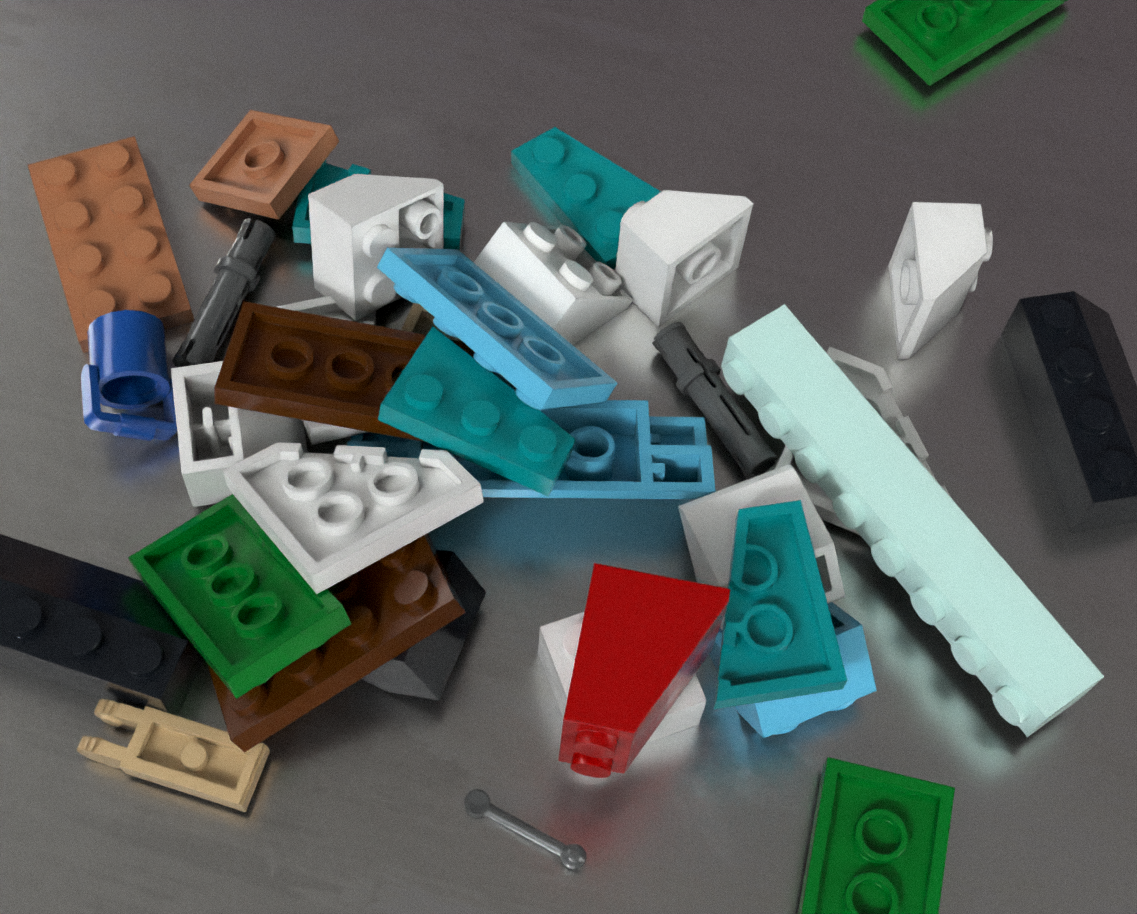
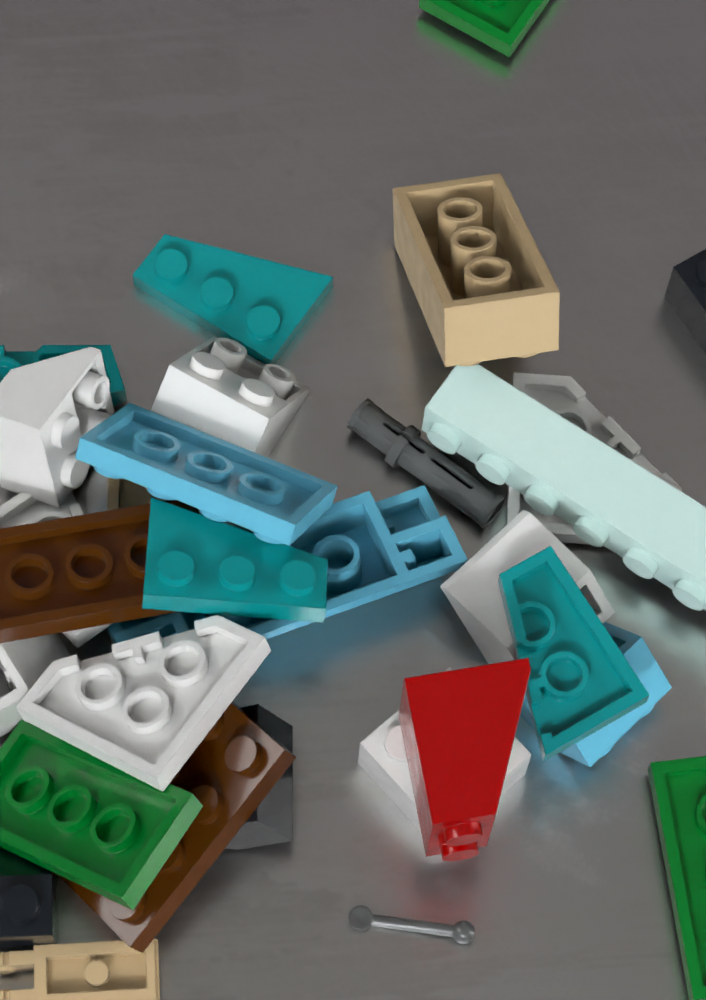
camera: 20 degrees left, 5 degrees up
white slope [615,190,753,327] -> none
white slope [888,202,993,360] -> none
none -> tan brick [393,173,560,367]

